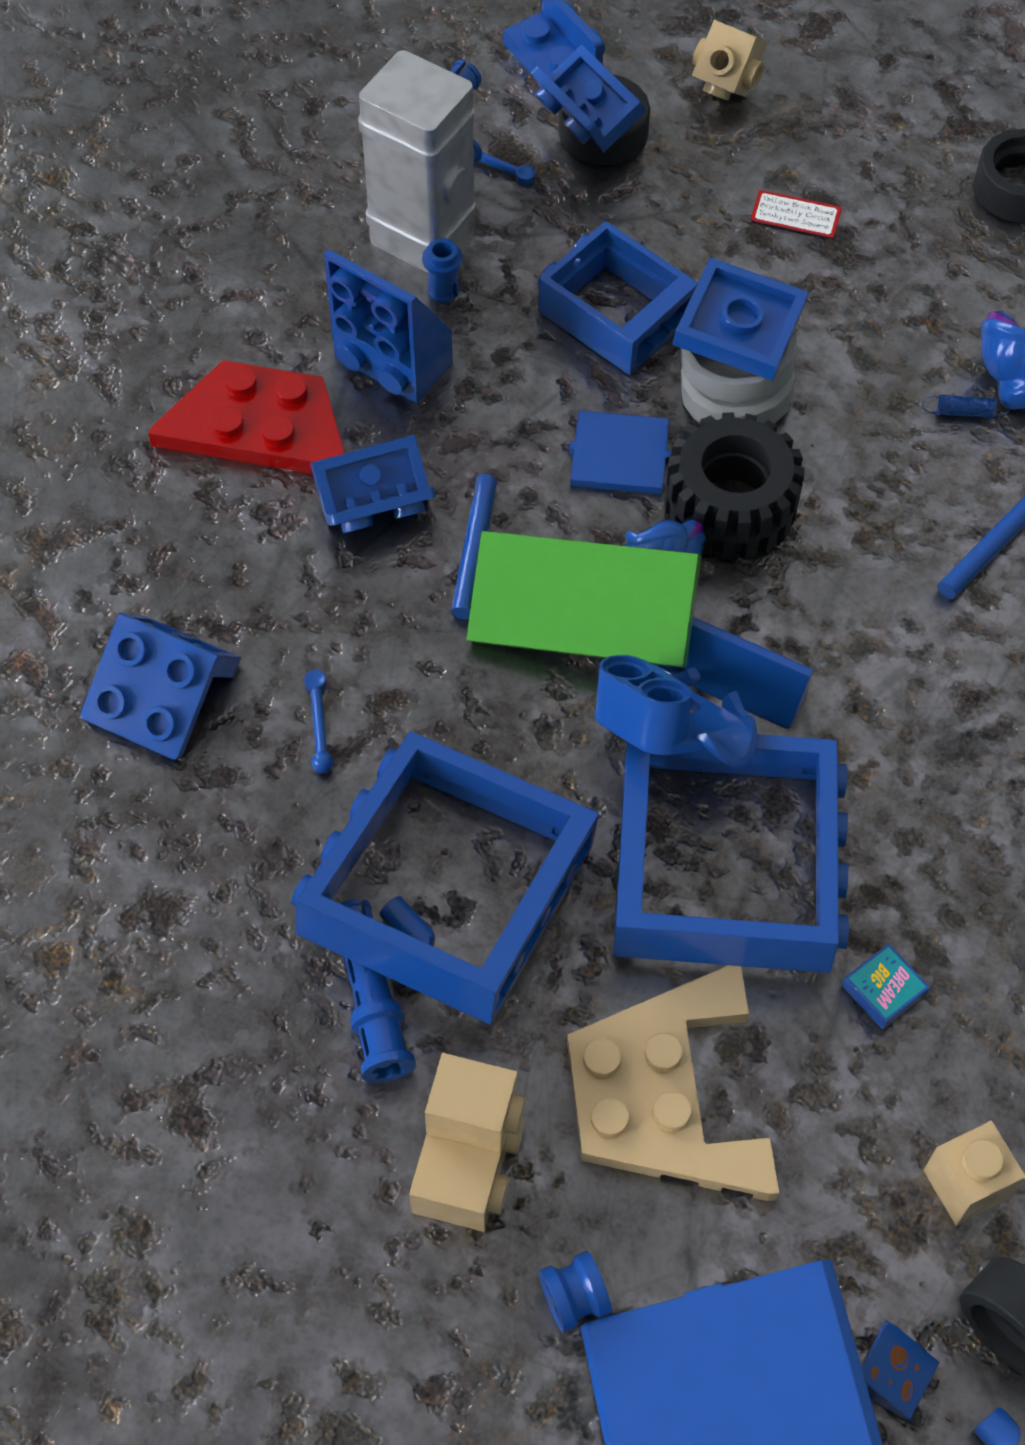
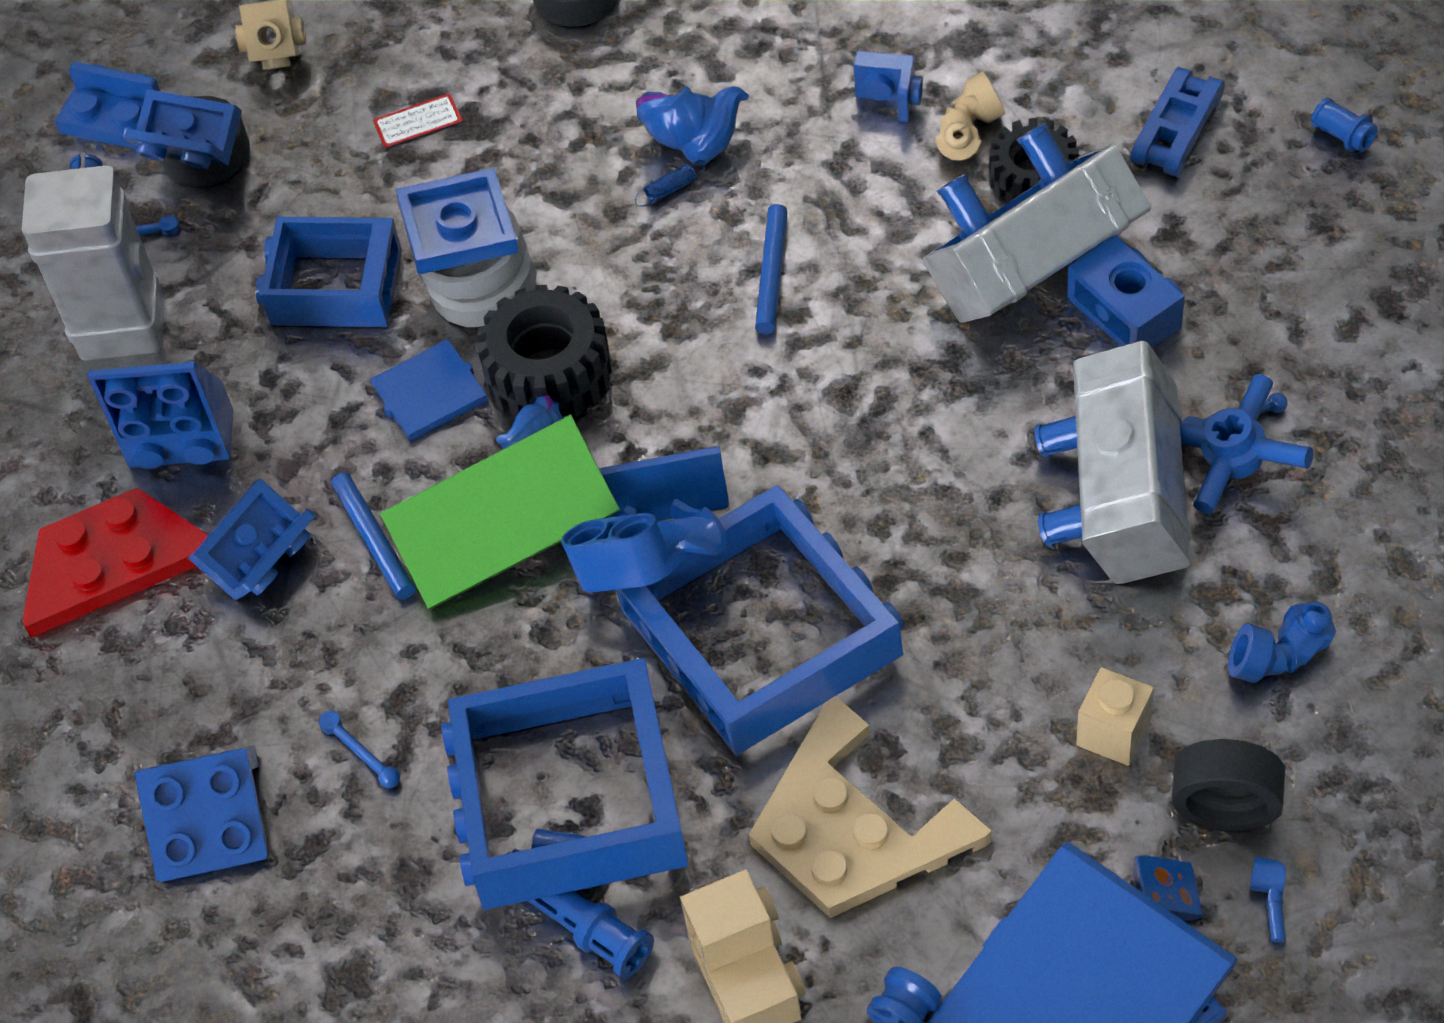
camera: 30 degrees left, 5 degrees down
blue pin [422,238,463,303] -> none
tile [841,943,930,1030] -> none

